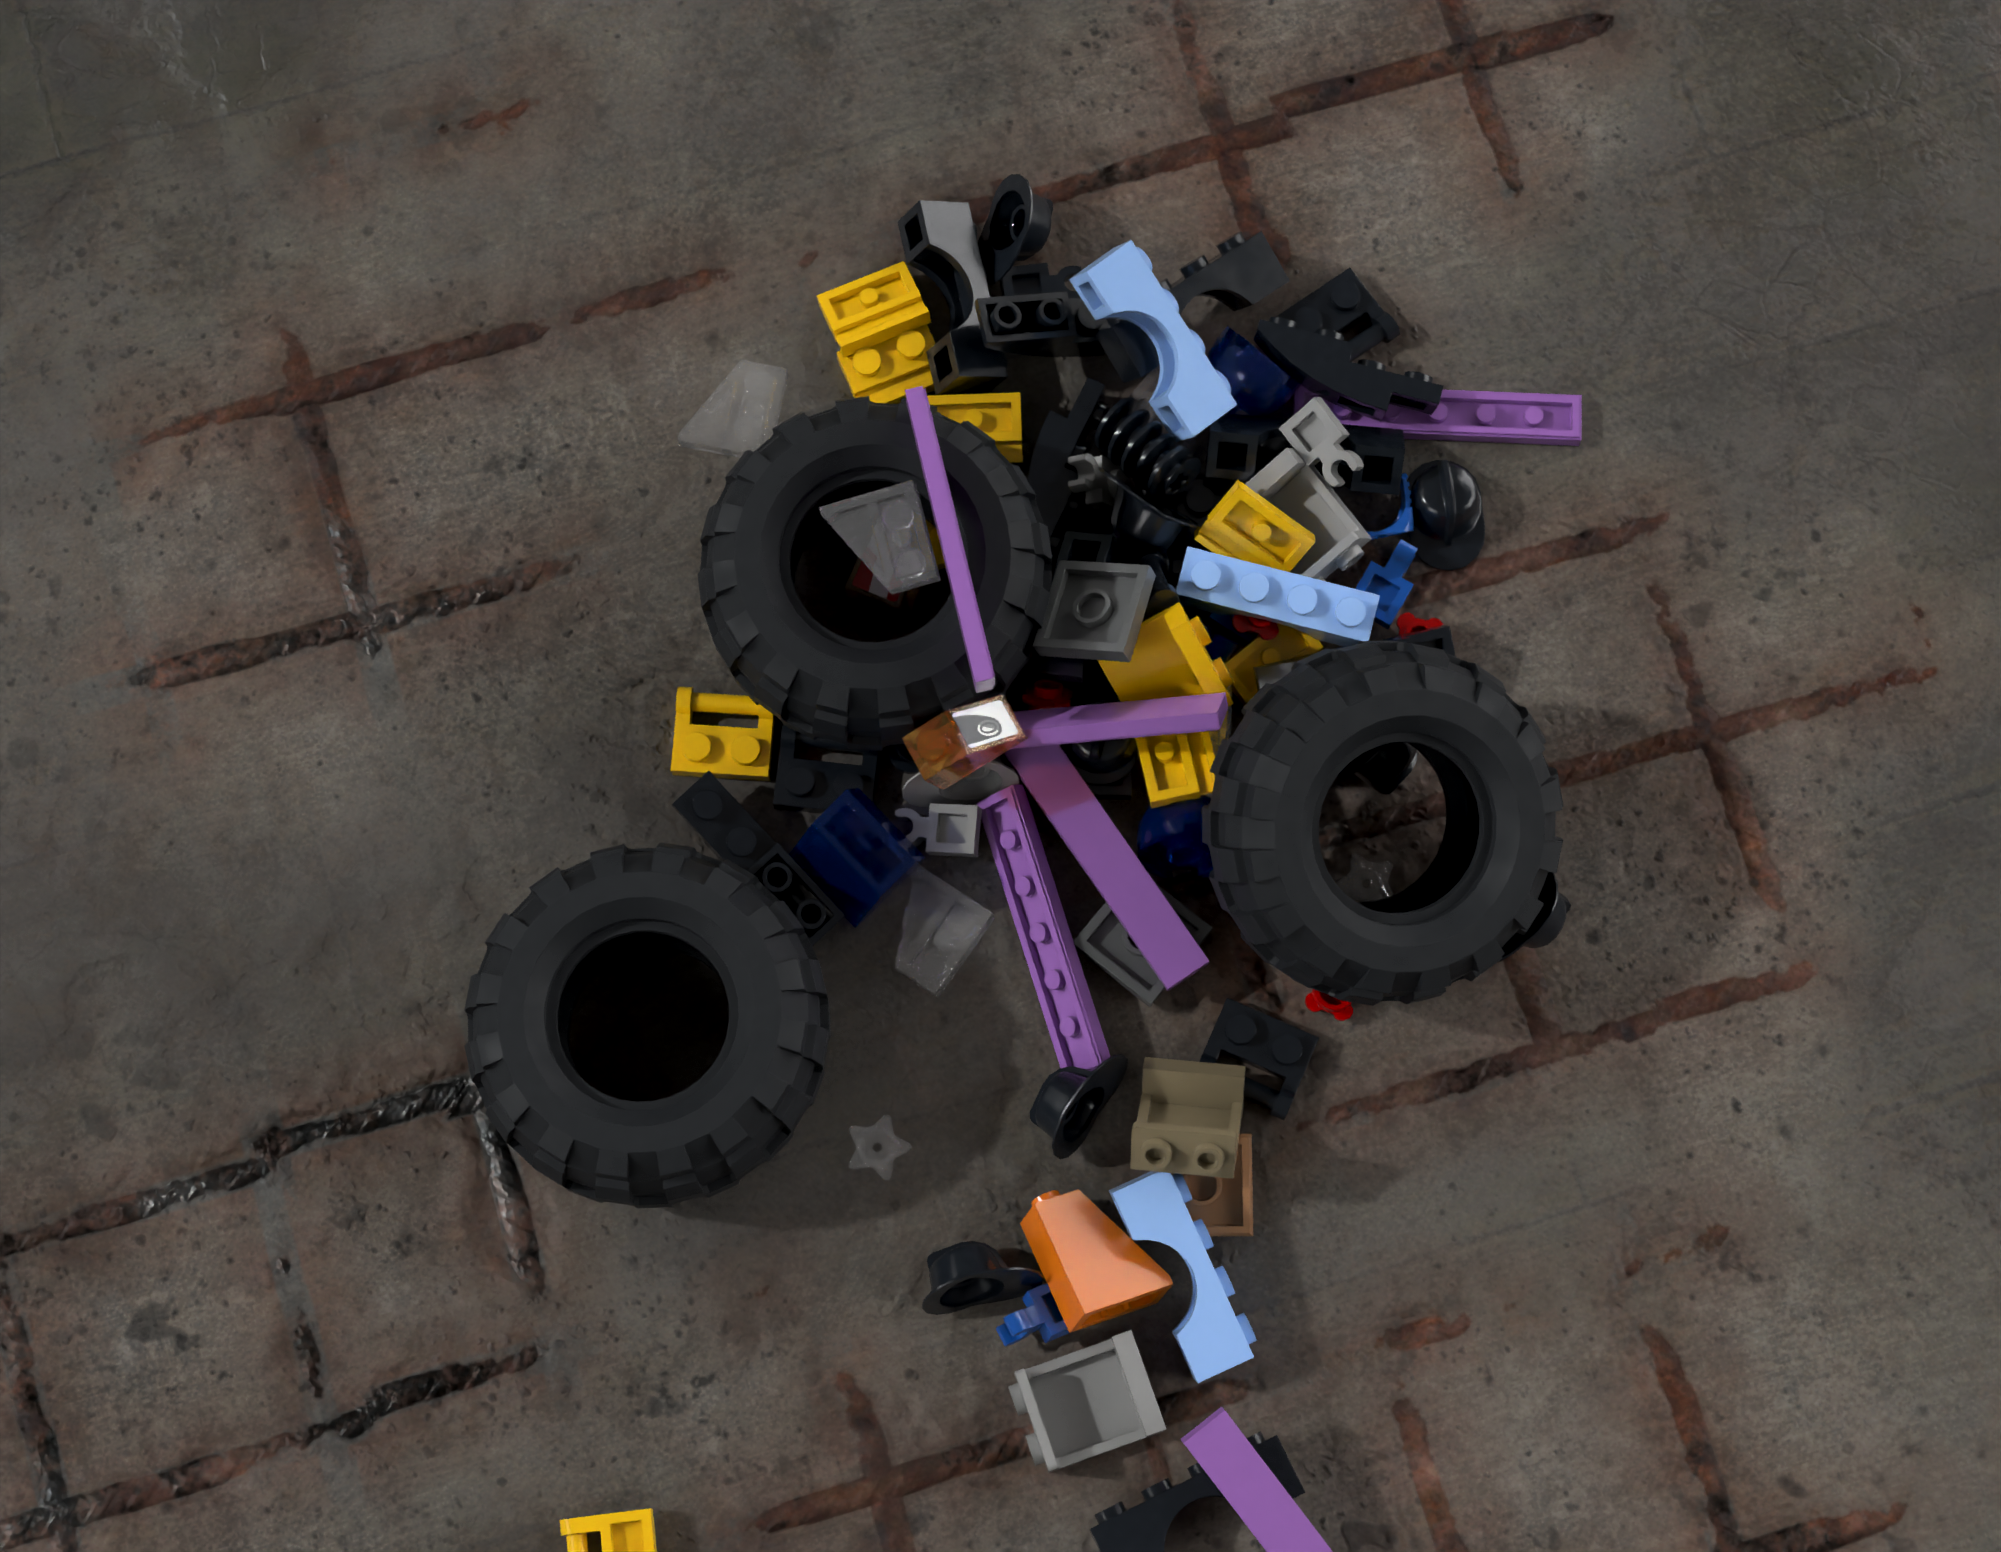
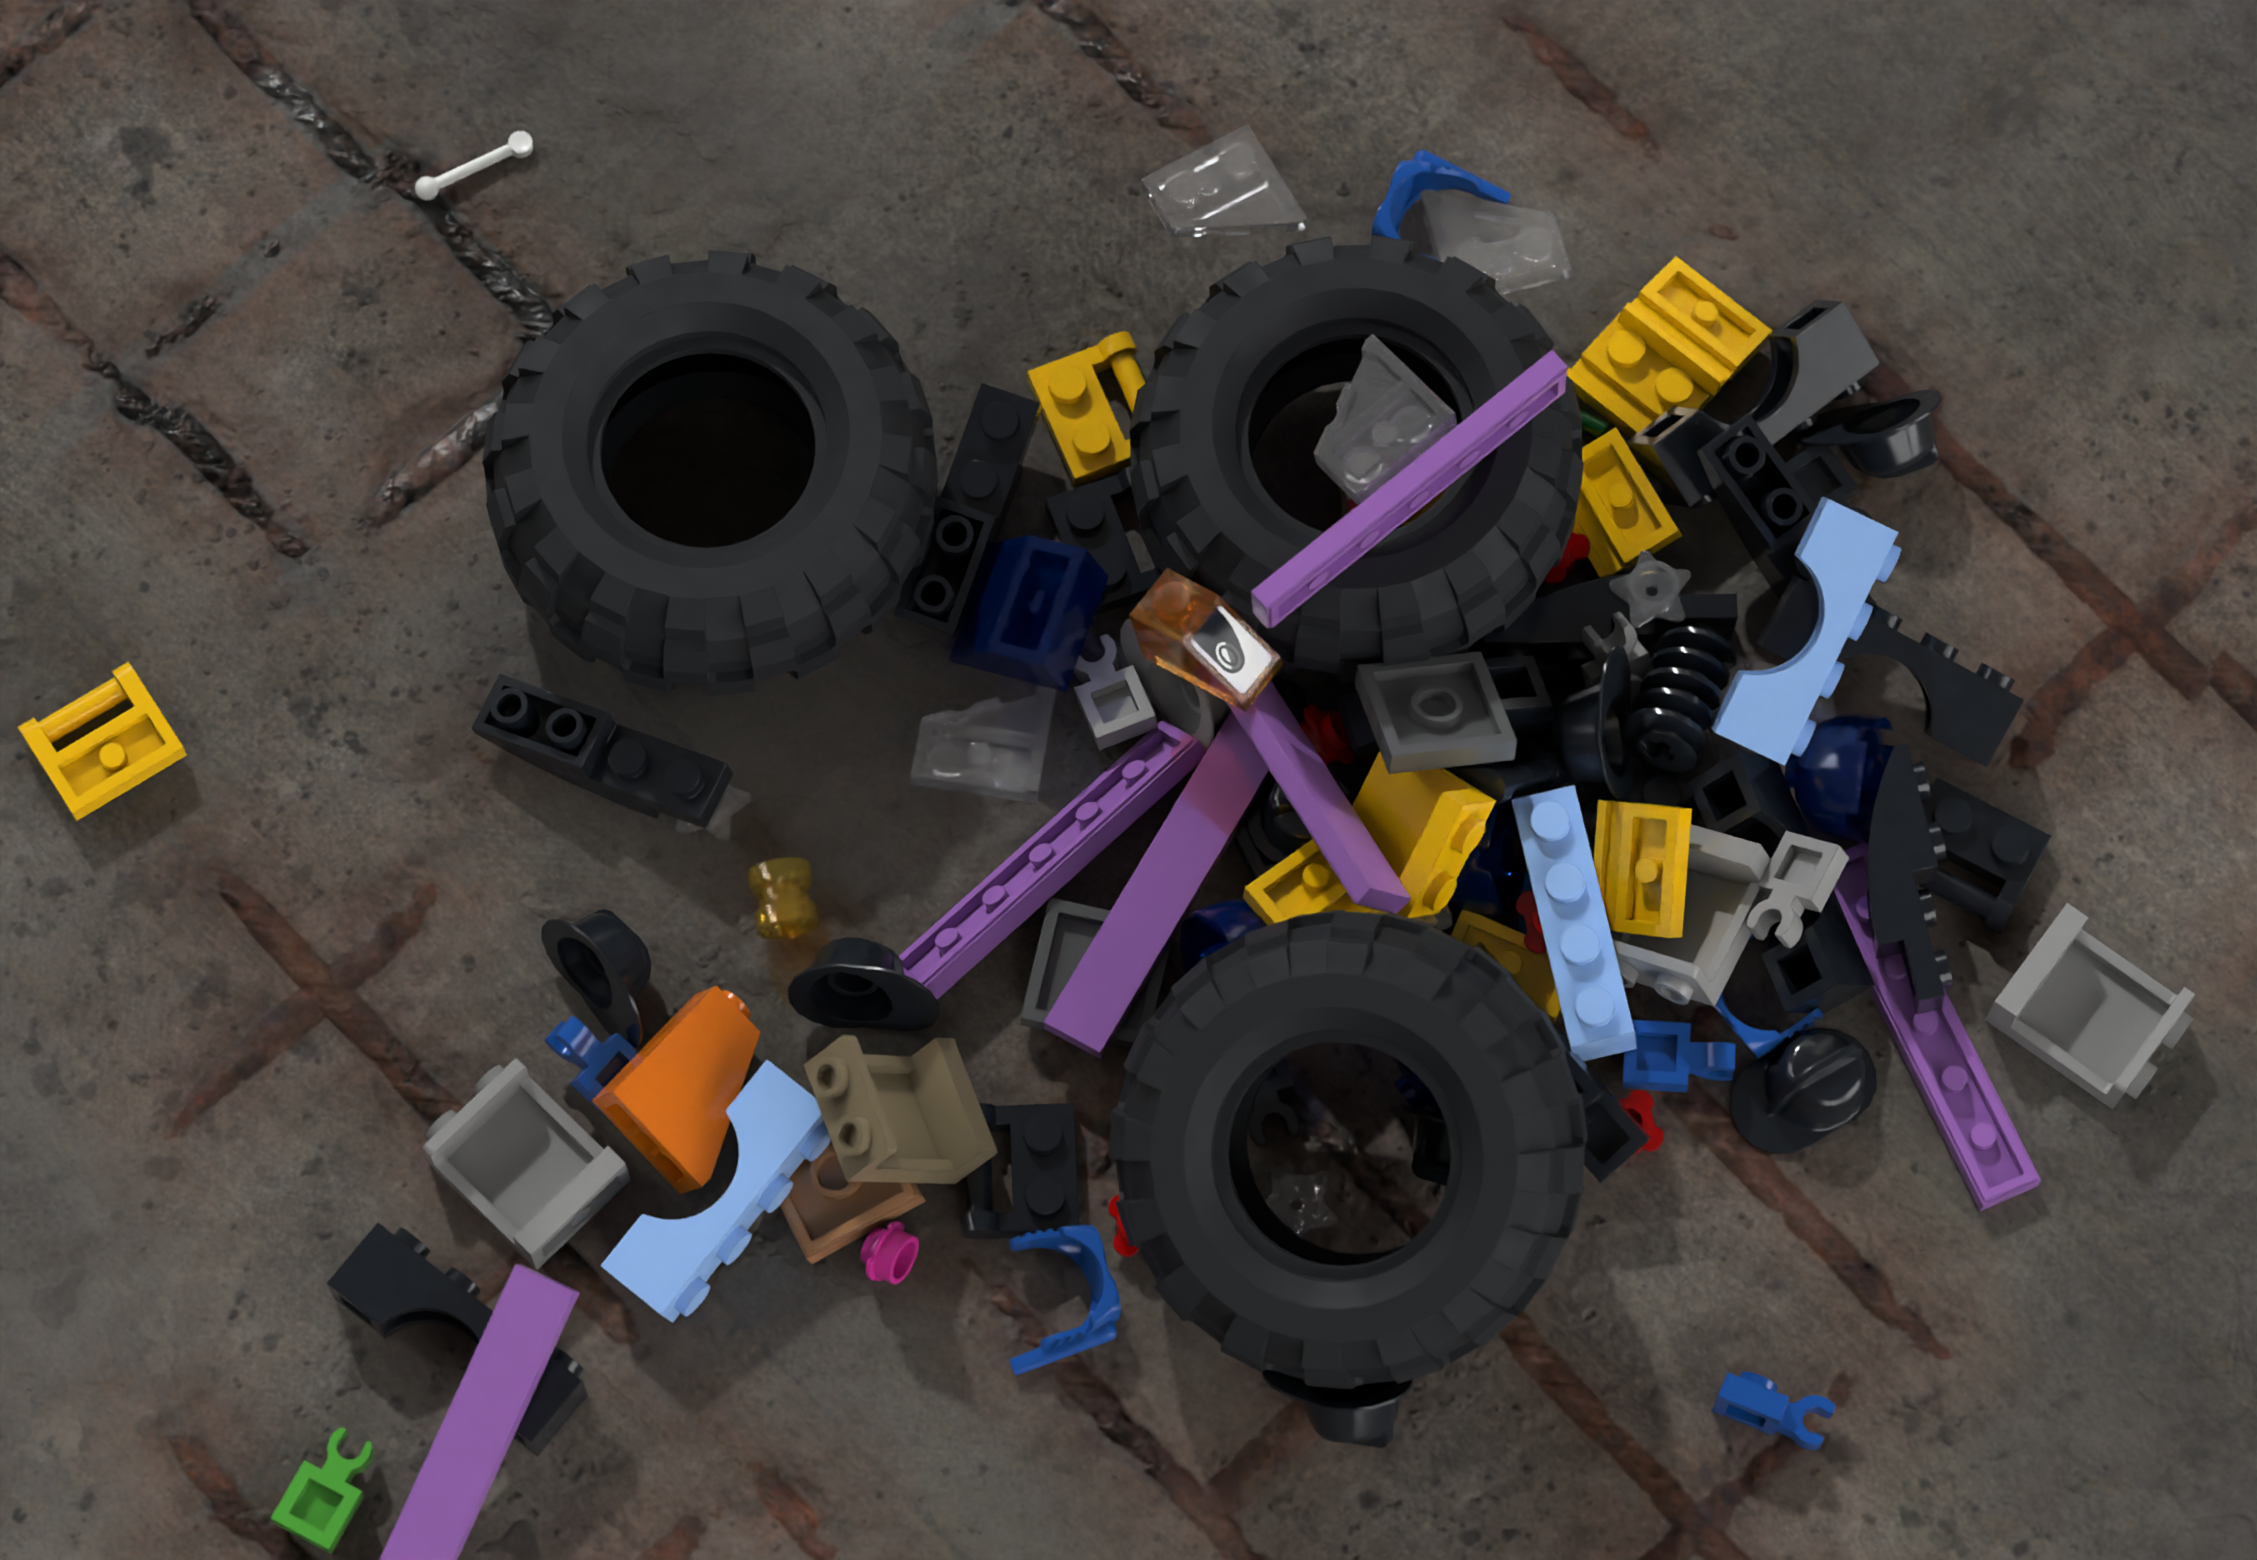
camera: 60 degrees right, 5 degrees down
none -> white hinge [415,131,533,201]
none -> black slope [472,674,734,829]
none -> clear yellow wheel [747,857,820,940]
none -> dark pink plate [861,1221,919,1285]
none -> blue helmet [1009,1224,1121,1375]
none -> clear wing [1141,124,1307,238]
none -> blue helmet [1372,149,1511,260]
none -> clear plate [1609,550,1691,629]
none -> blue plate [1711,1371,1836,1450]
none -> light grey panel [1985,903,2195,1110]

